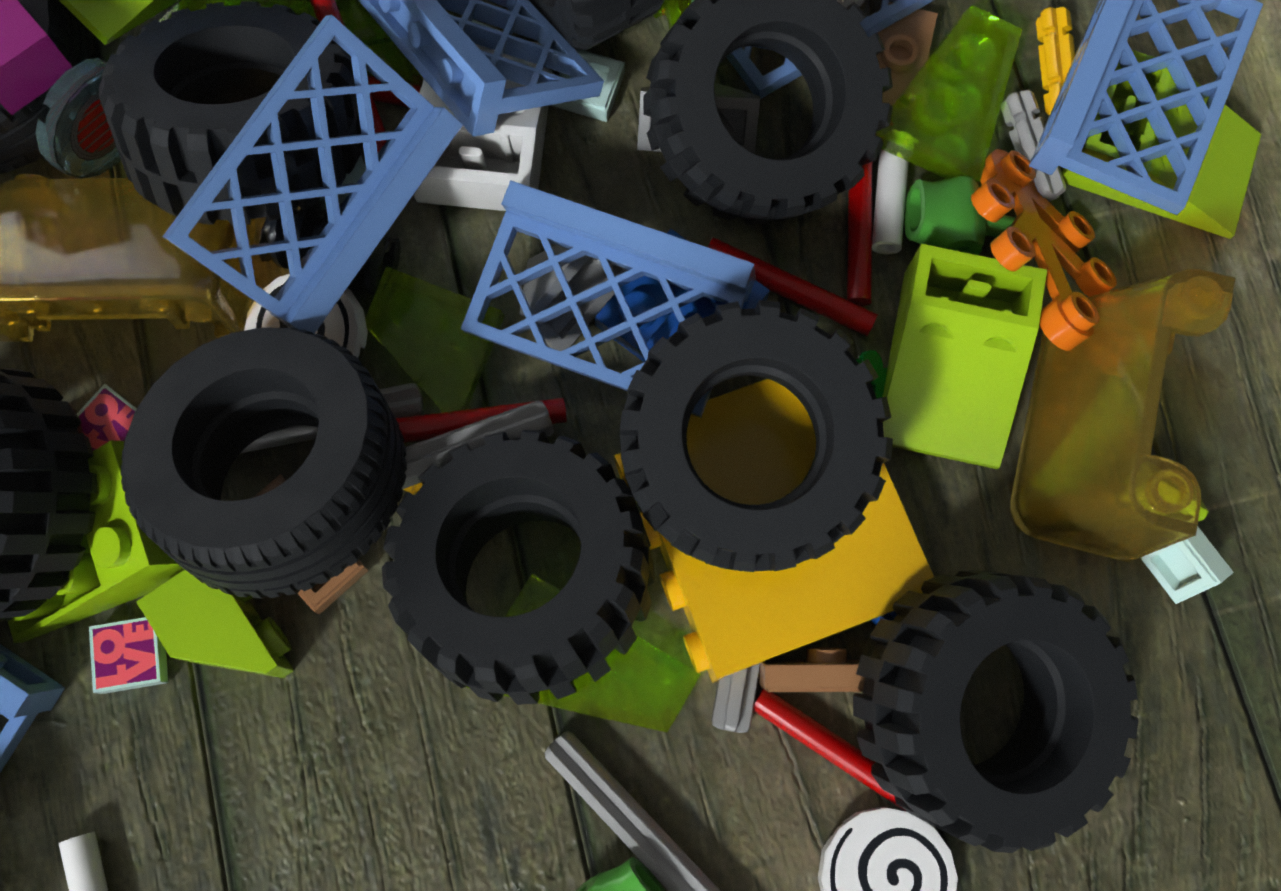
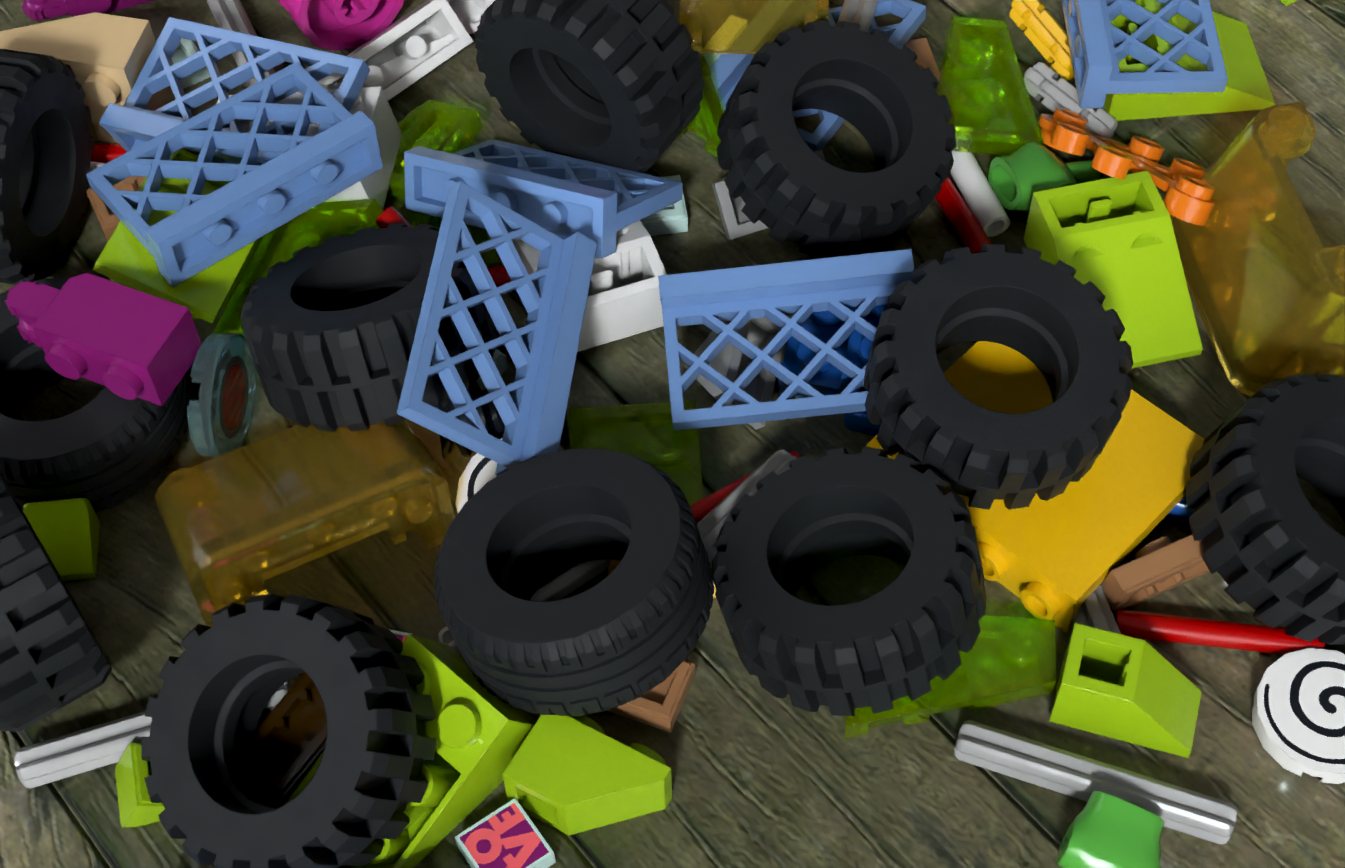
camera: 20 degrees left, 20 degrees down
none -> lime slope [1049,623,1202,758]

